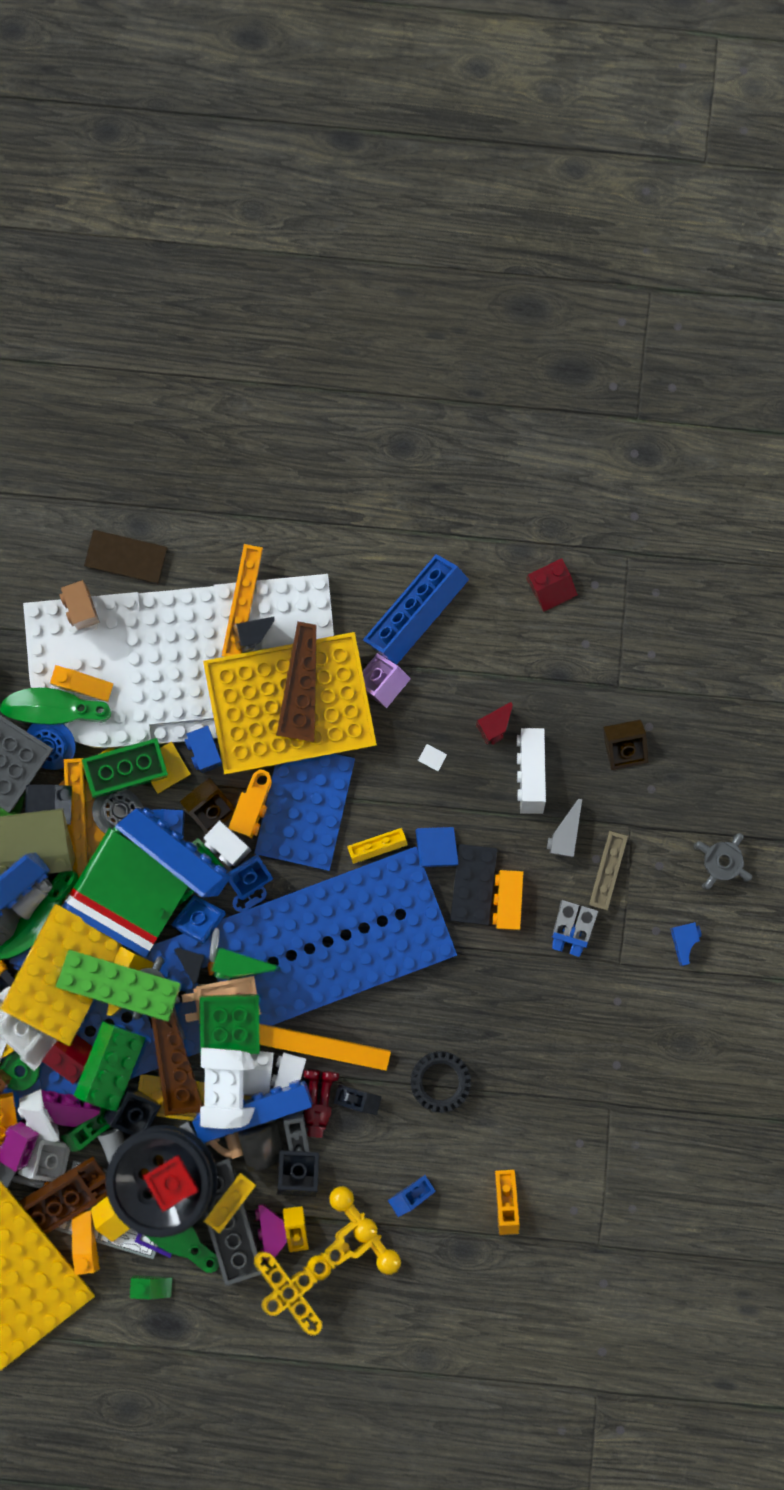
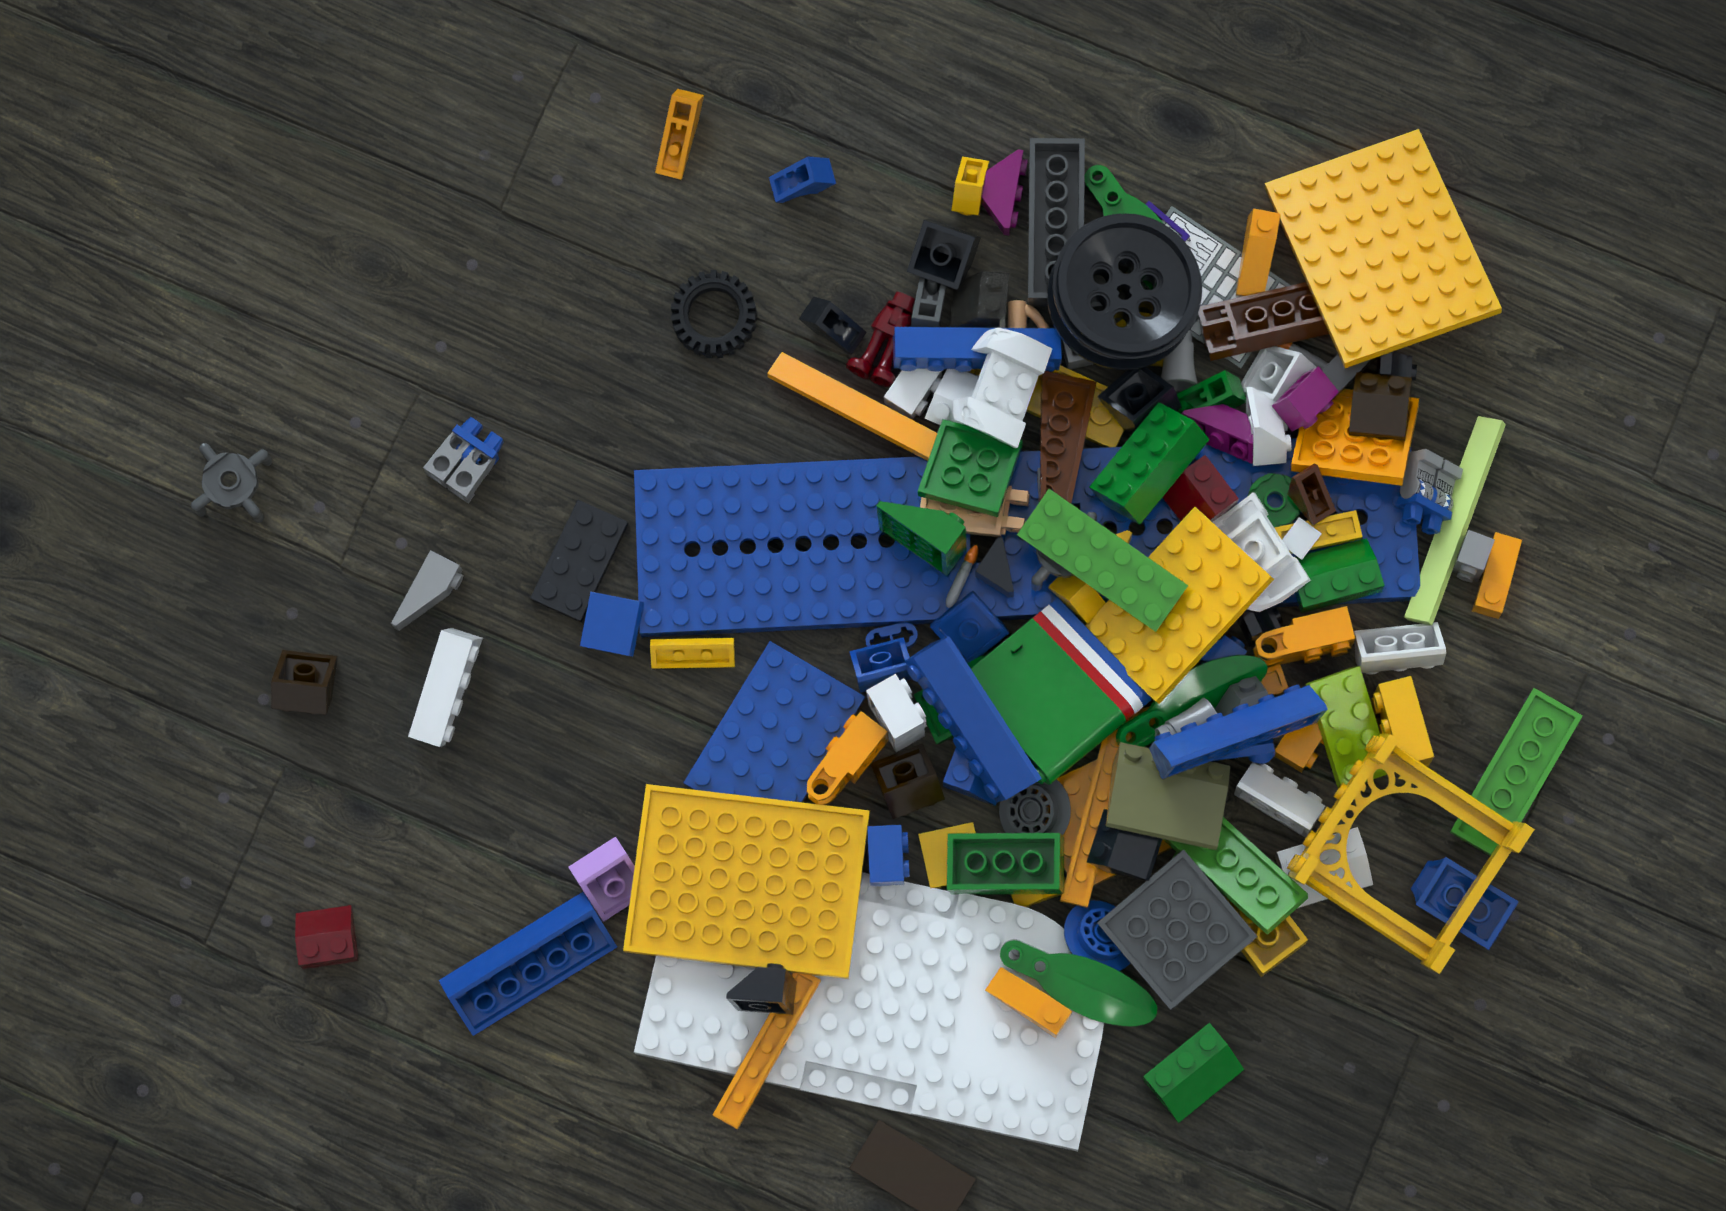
camera: 150 degrees left, 5 degrees down
medium nougat brick [59,580,100,630] -> none
yellow slope [91,1196,130,1242] -> none
green slope [130,1275,173,1299] -> none
red plate [143,1155,199,1211] -> none
yellow plate [204,1173,256,1234] -> none
yellow piece [254,1186,401,1335] -> none
reddish brown wing [276,621,317,743] -> none
white sticker [418,744,447,771] -> none
dark red slope [476,702,513,745] -> none
light orange brick [493,870,523,930] -> none
dark tan plate [588,831,628,911] -> none
blue arch [670,922,702,966] -> none

